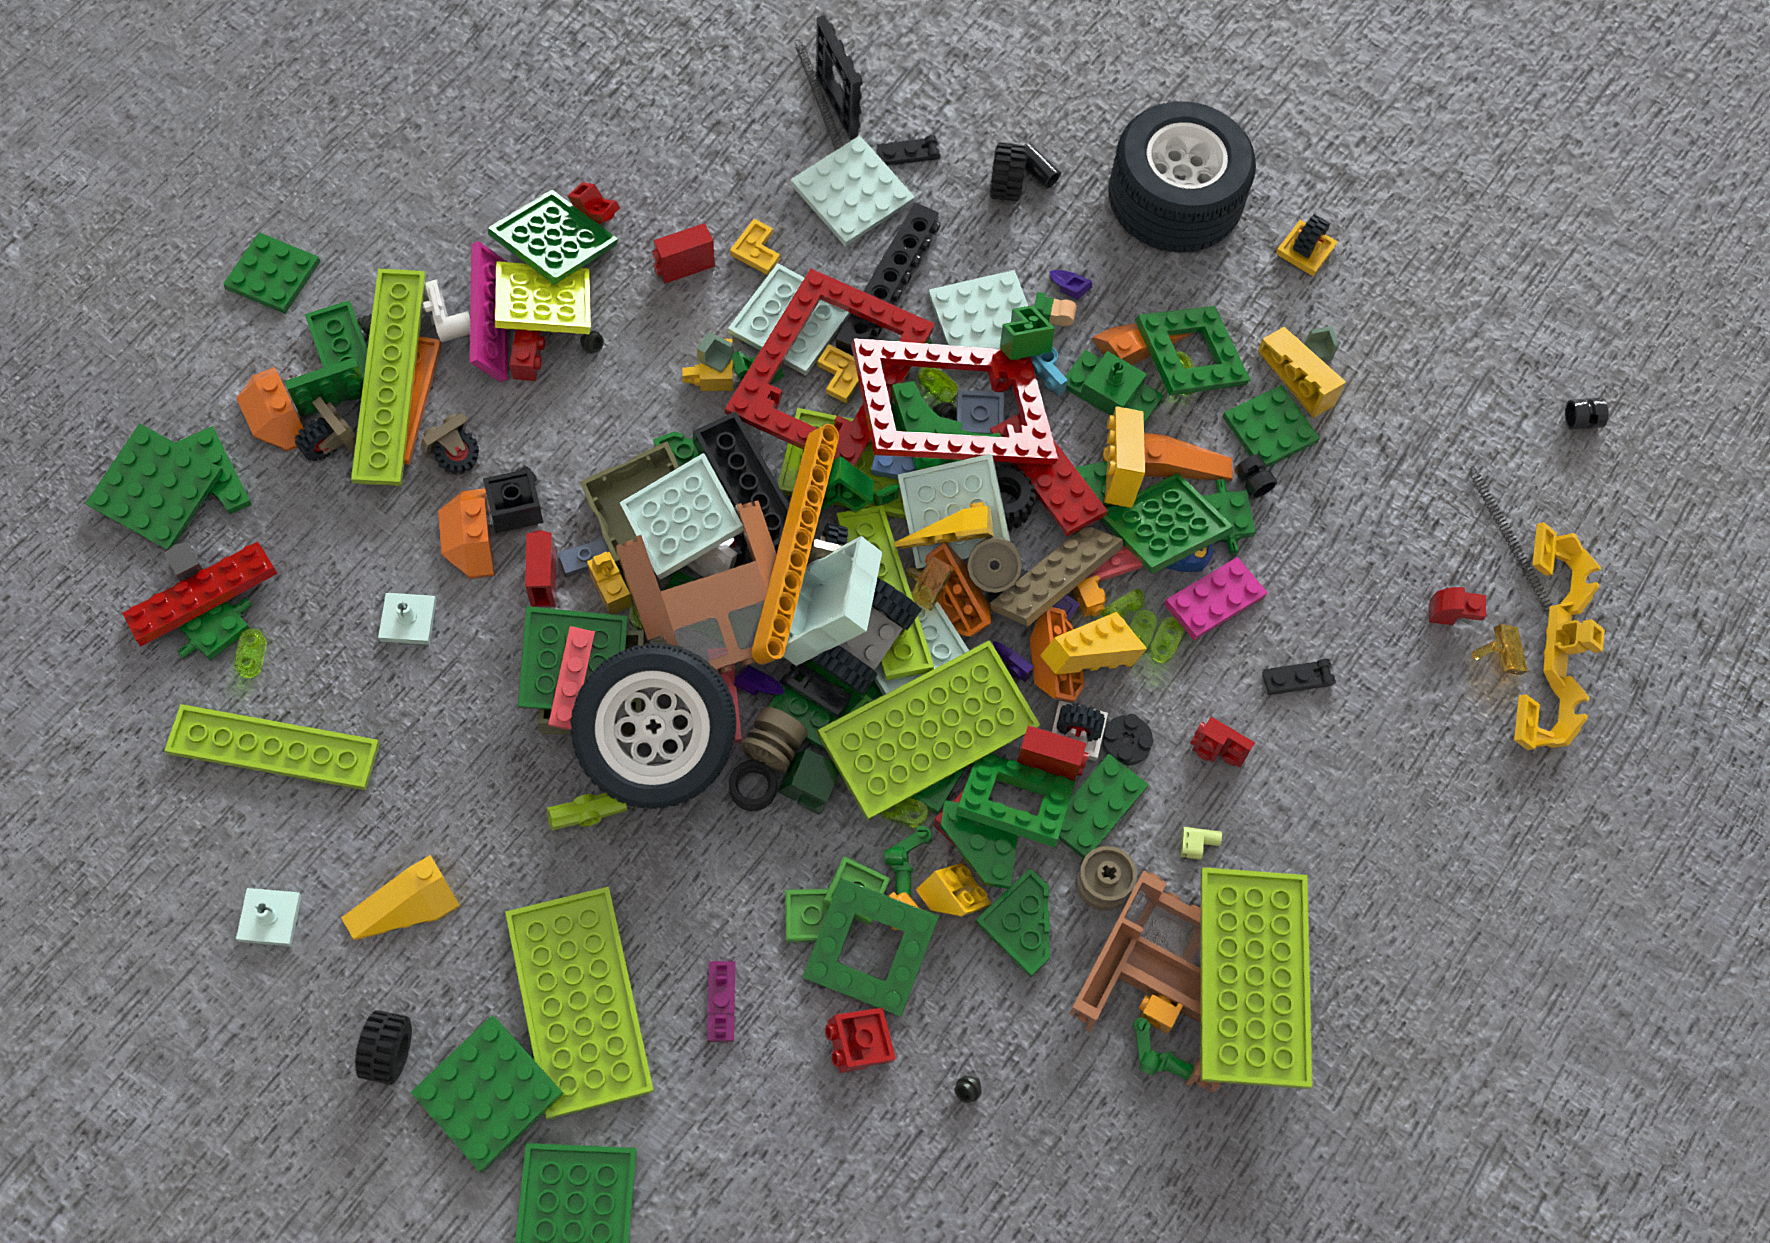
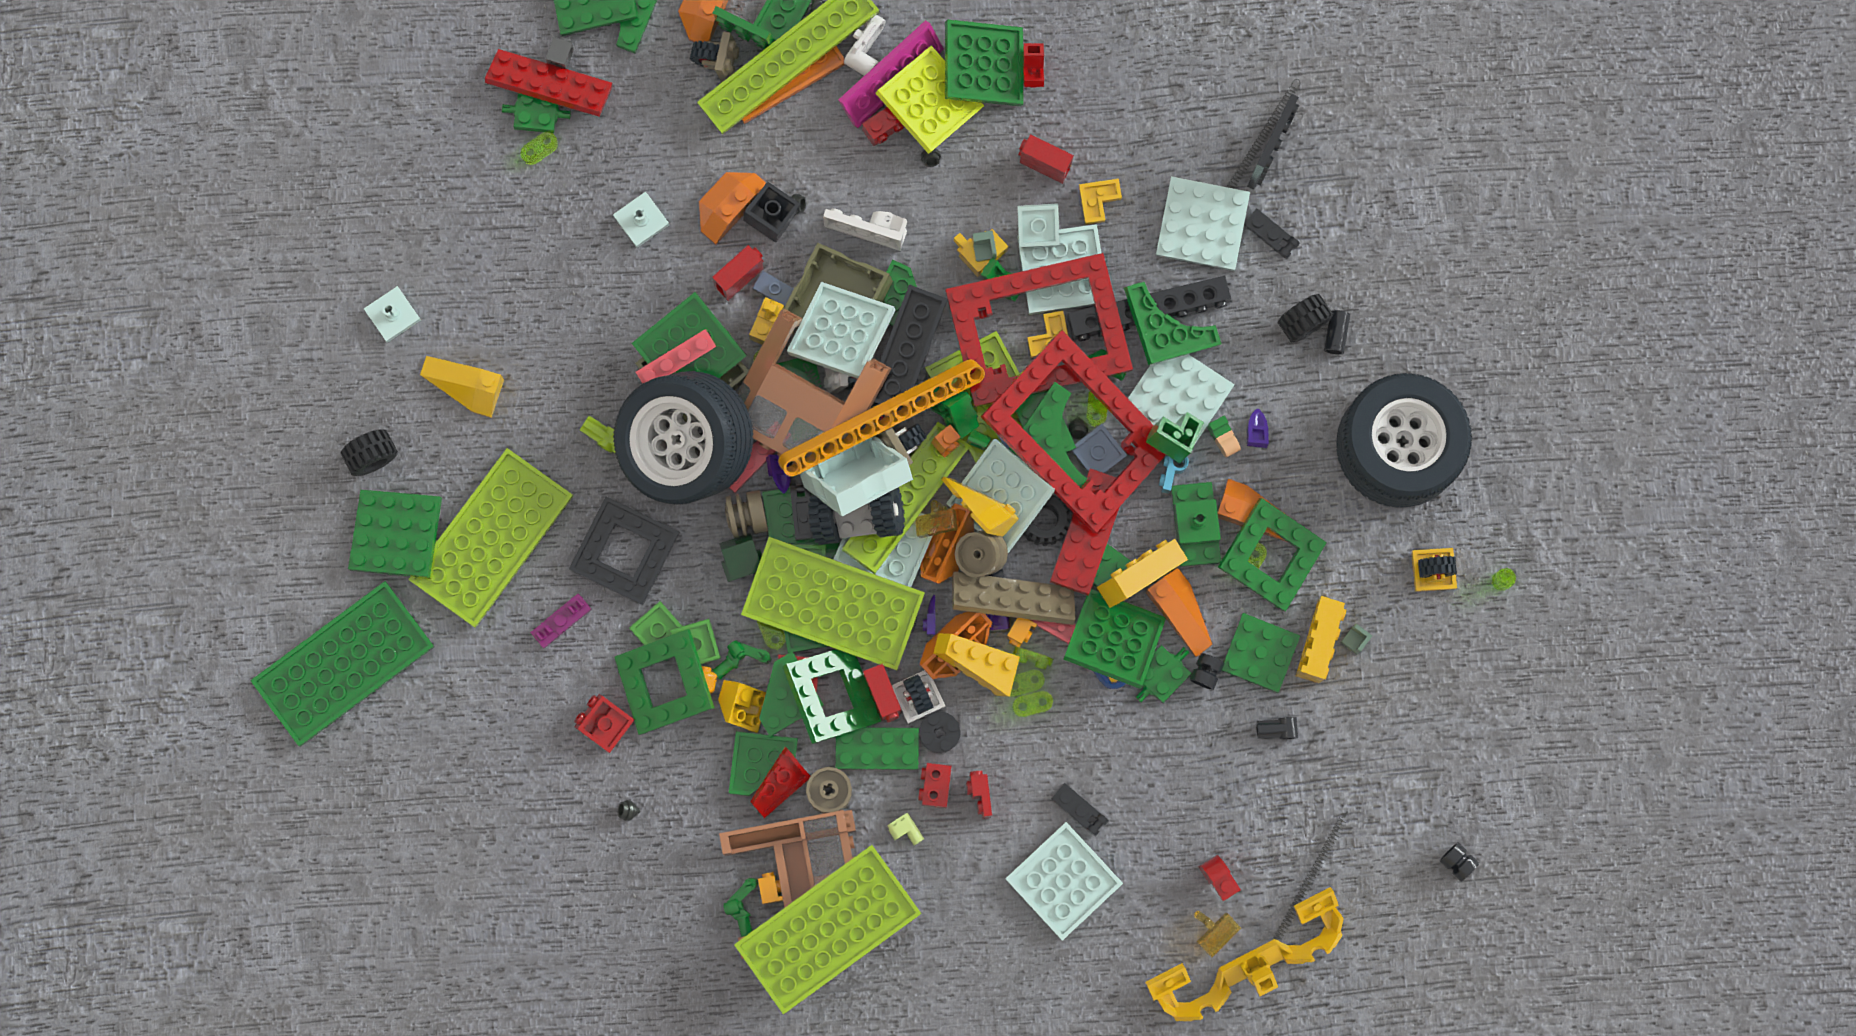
camera: 50 degrees right, 15 degrees up
lime plate [164,704,380,790] -> none
plate [420,412,479,475] -> none
black tyre [729,760,777,811] -> none
dark pink plate [1164,557,1268,640] -> none
none -> black plate [569,496,680,606]
none -> red wing [750,747,811,818]
none -> white plate [823,208,907,251]
none -> red brick [918,763,952,808]
none -> orange brick [931,425,960,458]
none -> light aqua plate [1005,822,1123,941]
none -> light aqua tile [1017,204,1060,247]
none -> green plate [1124,282,1221,365]
none -> black piece [1256,717,1298,739]
none -> clear neon green wheel [1492,568,1516,591]

